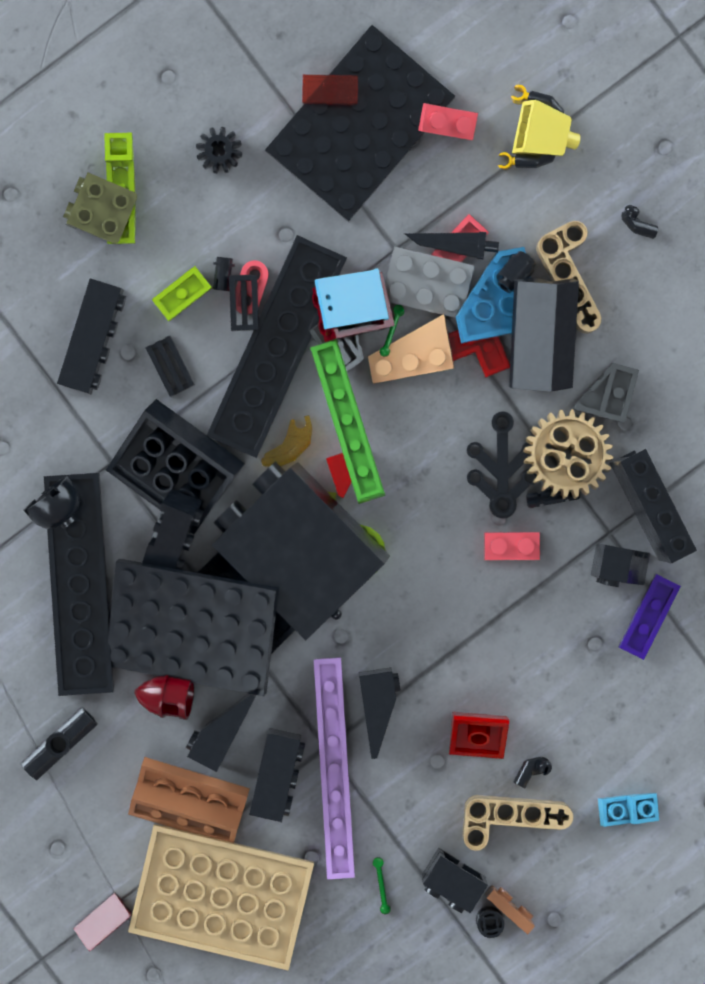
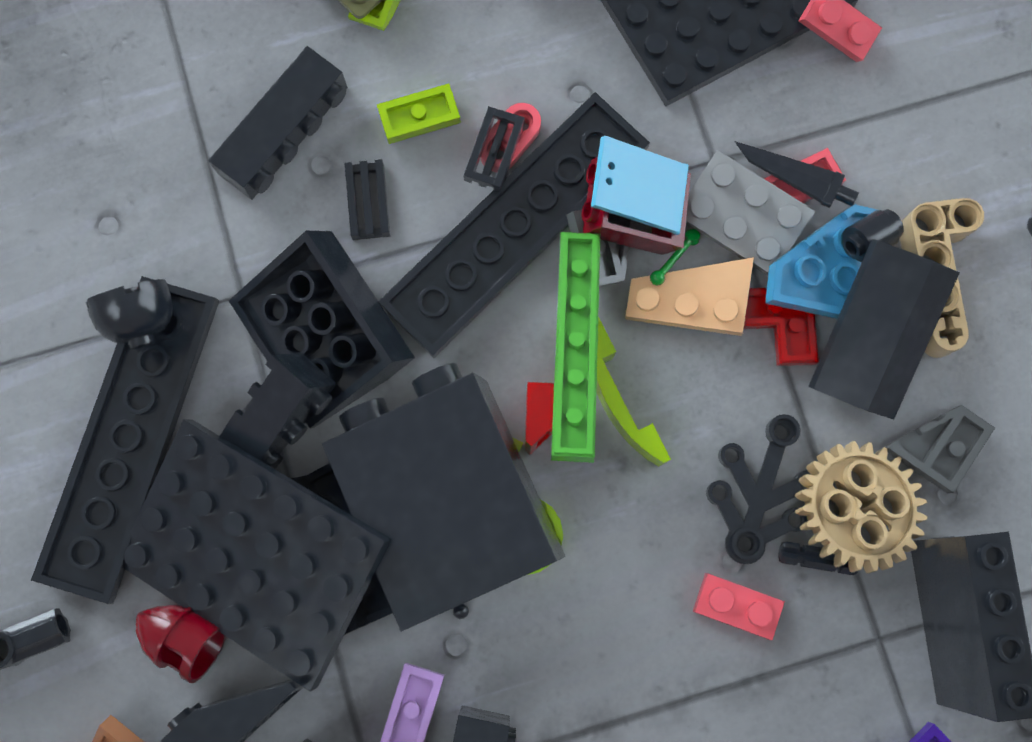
camera: 20 degrees right, 10 degrees down
black pin [212,257,235,291] -> none
clear yellow piece [261,415,312,467] -> none
light yellow torso [498,85,580,170] -> none
black wedge [591,543,650,587] -> none
none -> lime slope [596,317,671,467]

